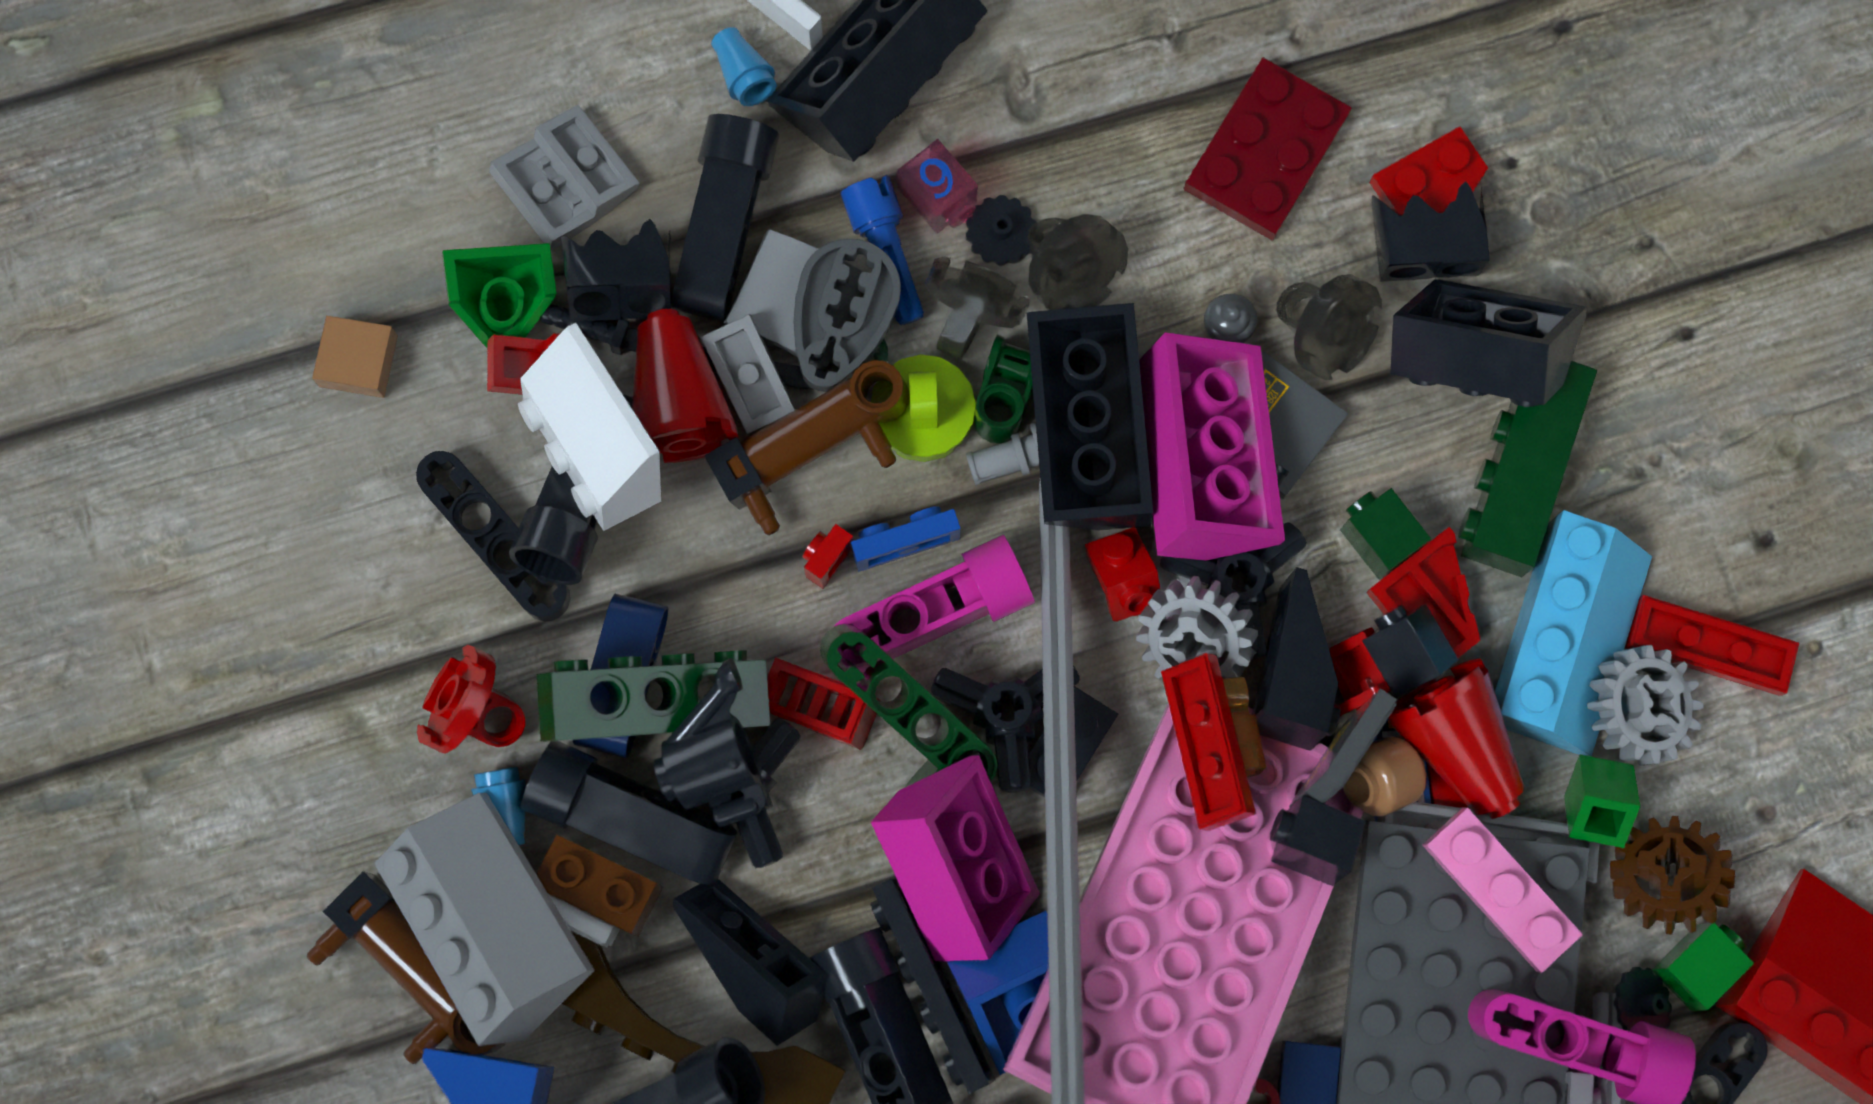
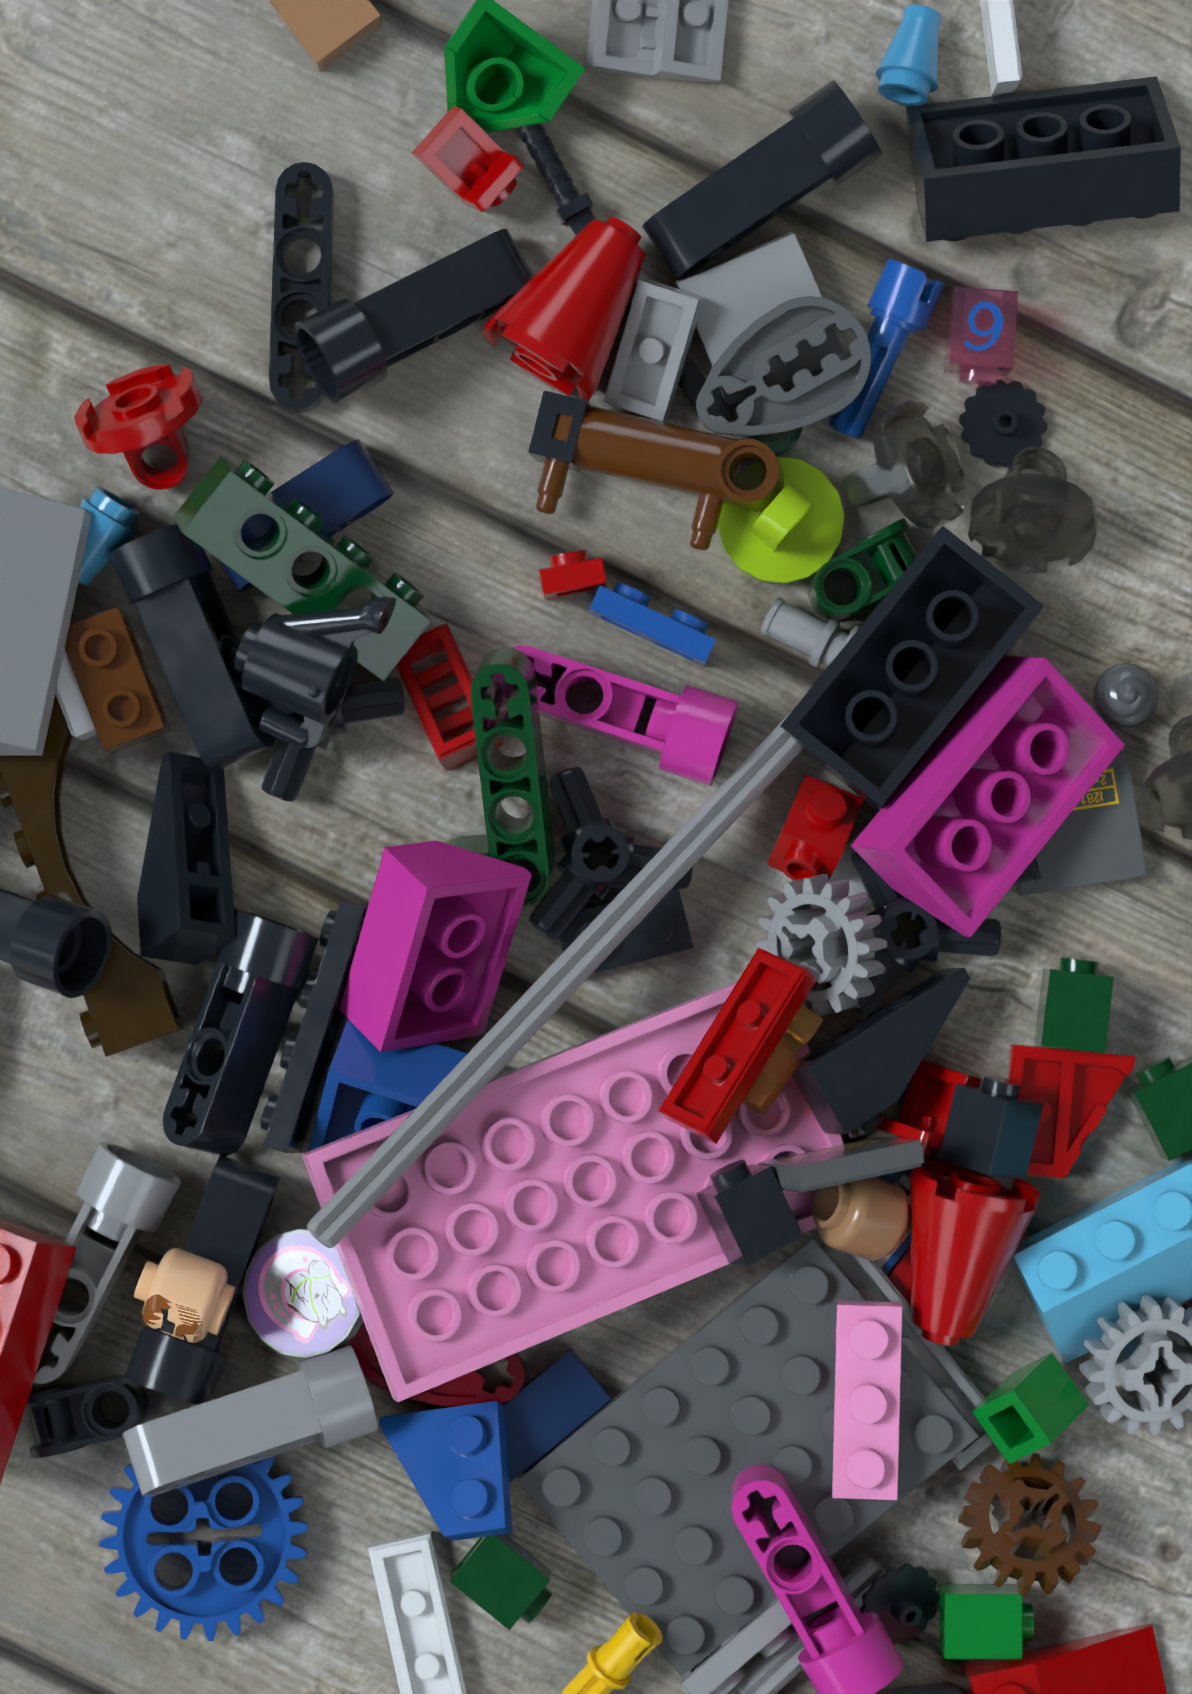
camera: 45 degrees right, 10 degrees up
white slope [518,323,661,531] -> none
black piece [561,219,671,322] -> none

